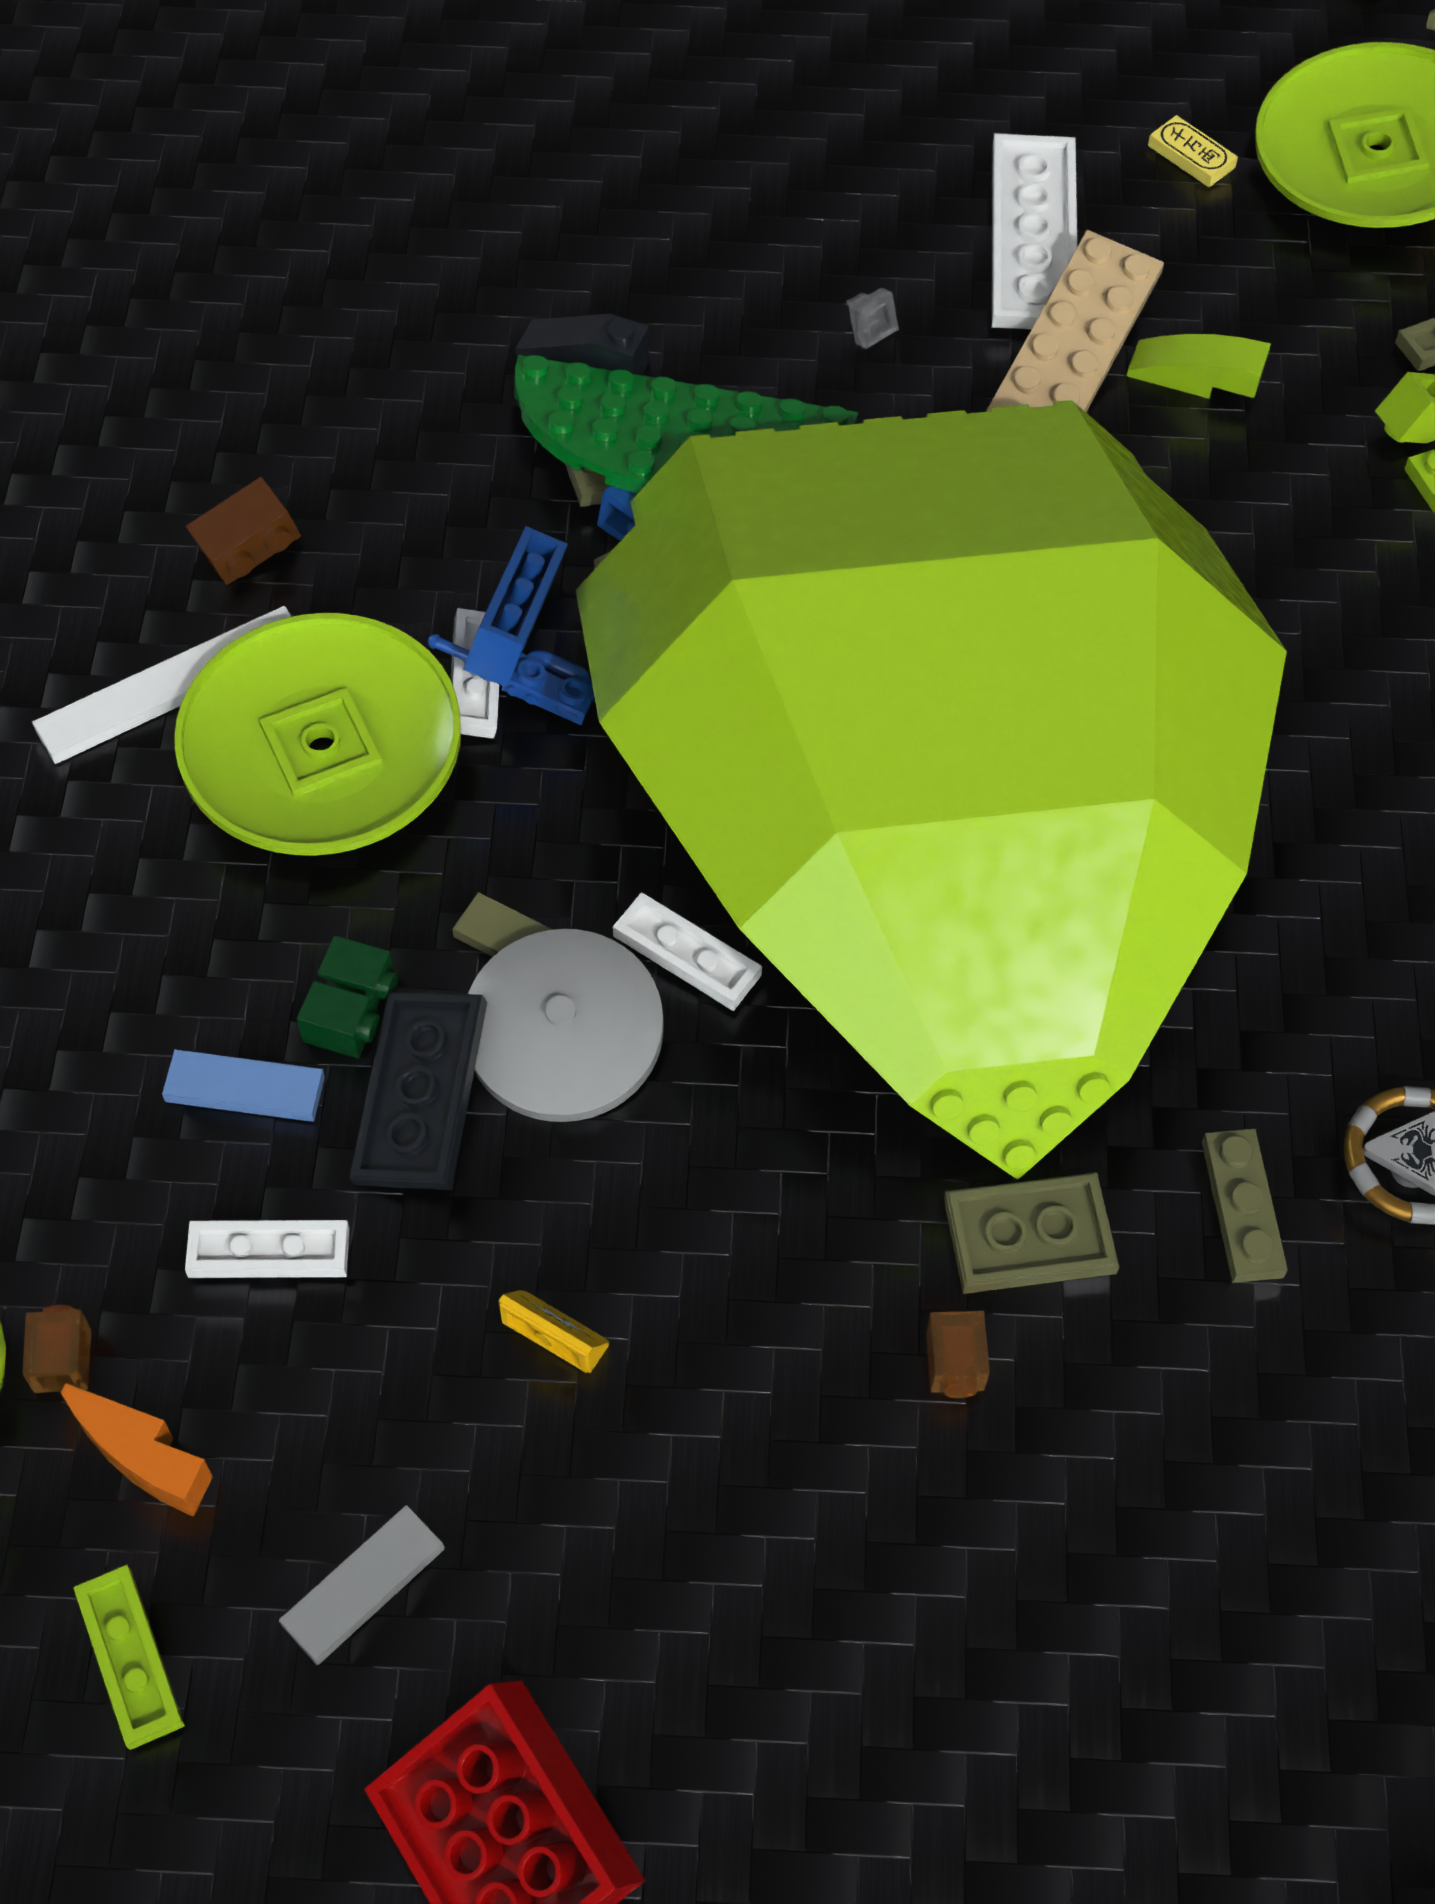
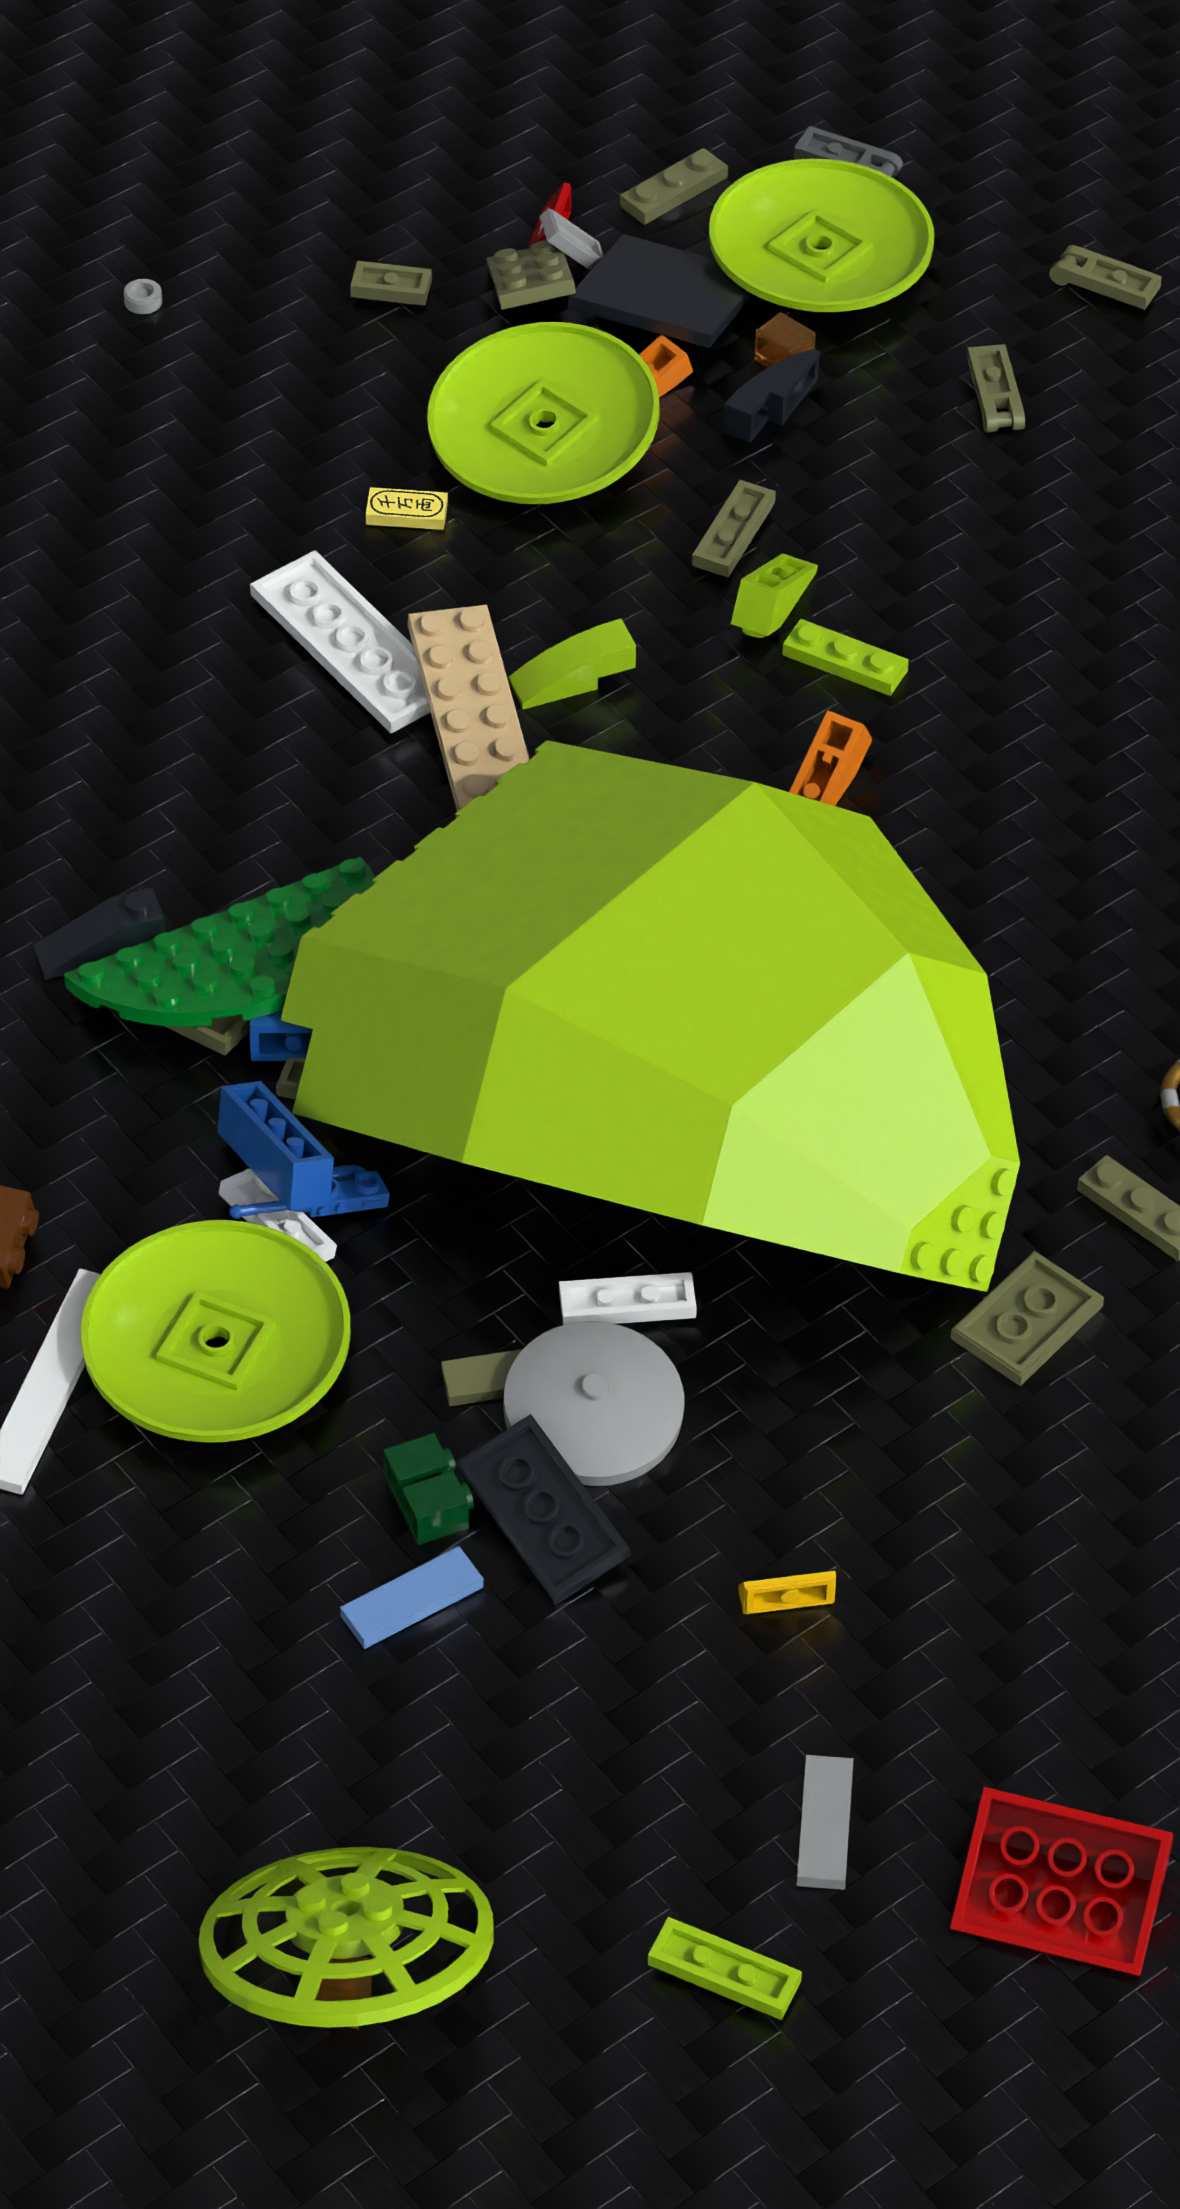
camera: 40 degrees left, 10 degrees down
clear orange brick [23,1305,91,1393] -> none
orange slope [61,1383,213,1517] -> none
white plate [185,1220,350,1278] -> none
clear tile [847,288,899,349] -> none
clear orange brick [926,1311,990,1398] -> none
none -> orange slope [789,710,872,806]

